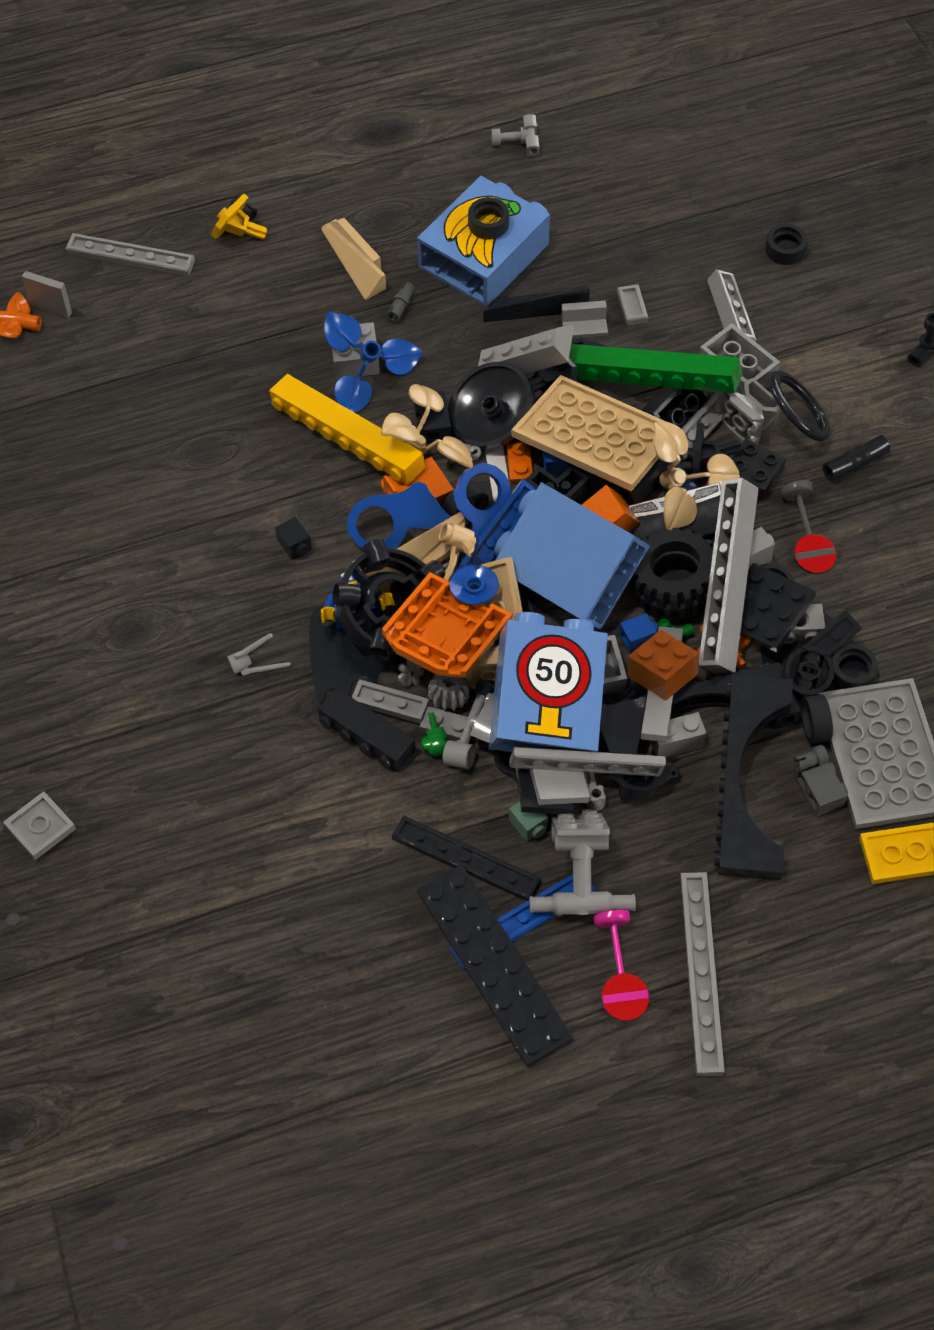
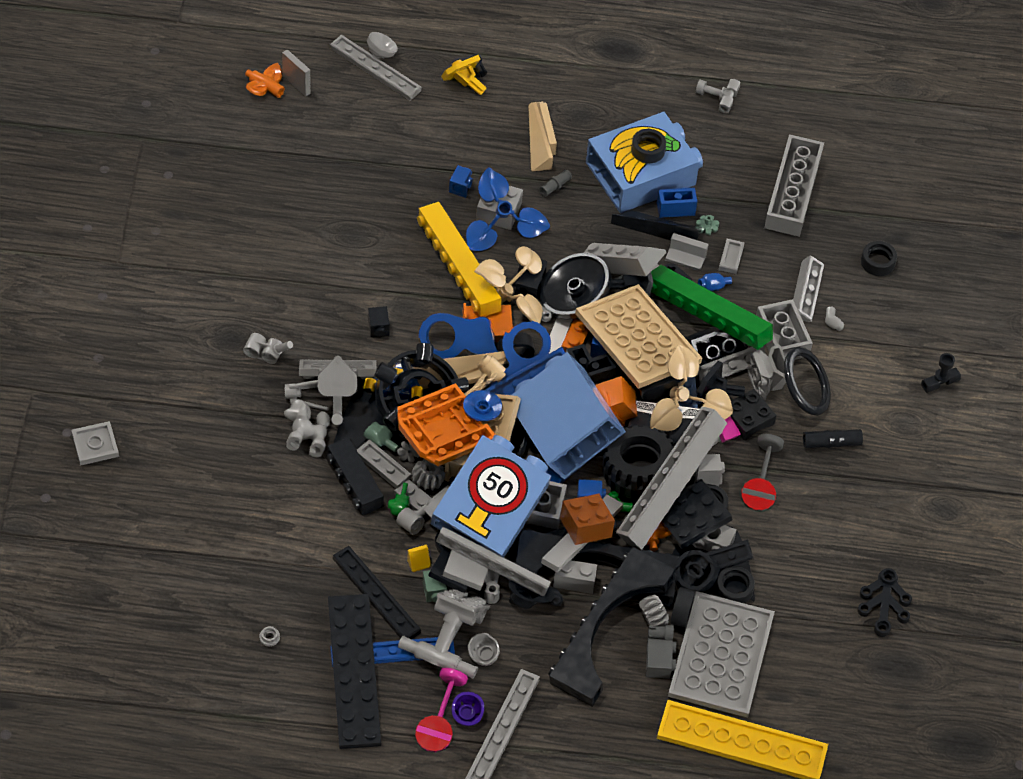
camera: 20 degrees right, 5 degrees down
none -> light grey beam [243,333,293,364]
none -> light grey plate [259,626,280,647]
none -> light grey animal [284,399,330,457]
none -> light grey plate [299,356,377,425]
none -> sand green piece [363,422,399,452]
none -> light grey piece [367,32,398,59]
none -> yellow slope [407,545,431,572]
none -> blue brick [449,165,473,198]
none -> dark purple helmet [451,692,484,726]
none -> light grey hair [468,633,500,666]
none -> light grey gear [639,595,669,627]
none -> blue brick [657,188,698,218]
none -> sand green plant [696,215,719,235]
none -> blue plant [698,273,732,291]
none -> light grey brick [764,134,824,237]
none -> light grey arm [825,307,844,331]

